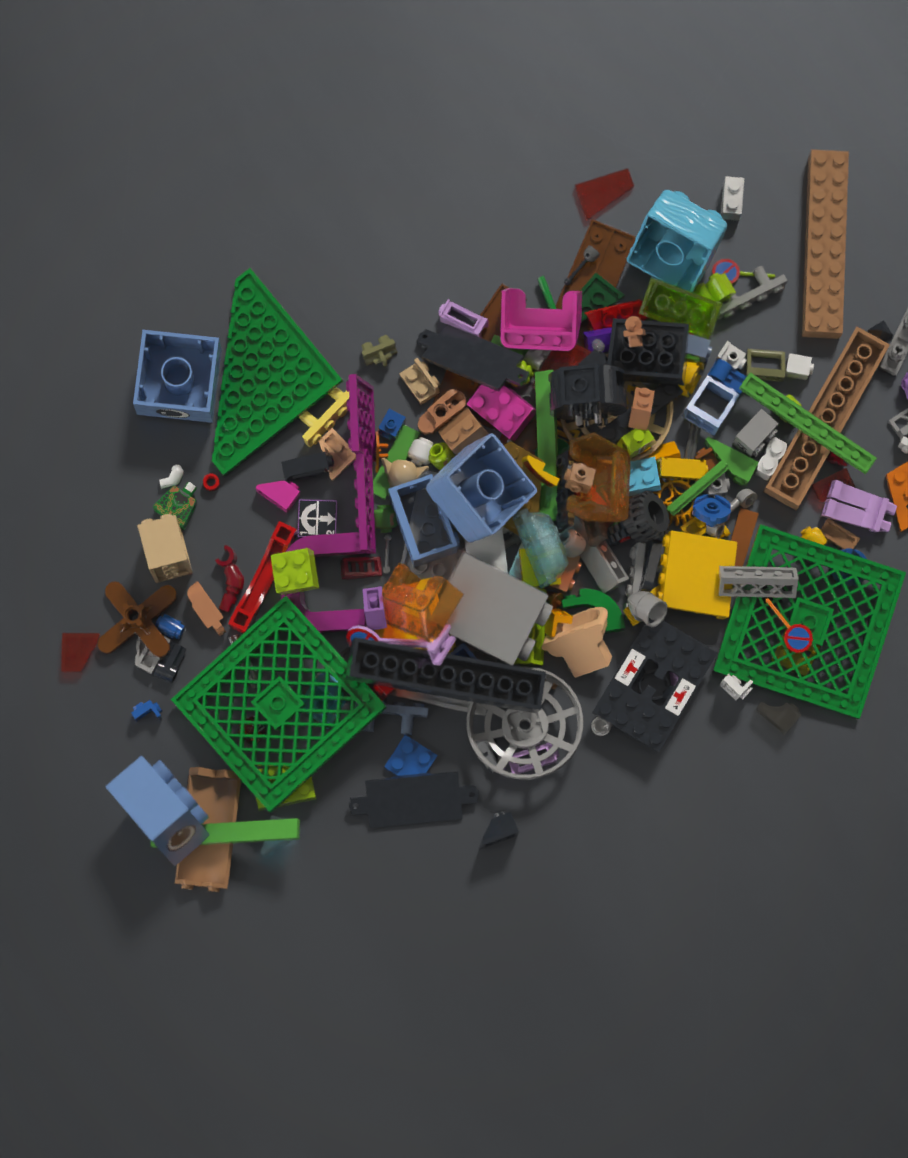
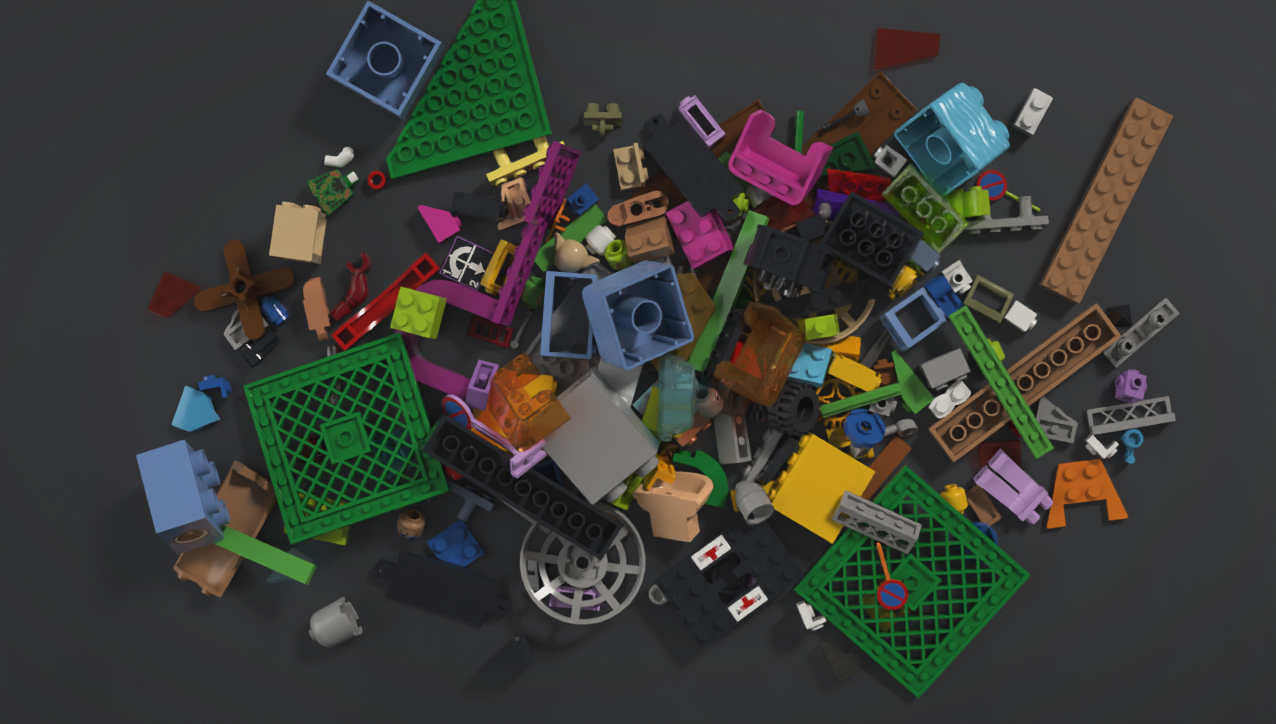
camera: 30 degrees right, 10 degrees up
yellow slope [522,455,559,487] -> none
medium nougat brick [564,463,596,494] -> none
nougat hips [623,316,646,347] -> none
nougat brick [628,387,655,431] -> none
none -> dark azure slope [171,386,220,432]
none -> light grey cylinder [309,597,362,648]
none -> medium nougat head [396,509,426,540]
none -> yellow window [480,239,517,296]
none -> white brick [873,145,907,178]
none -> light grey wing [1035,396,1078,444]

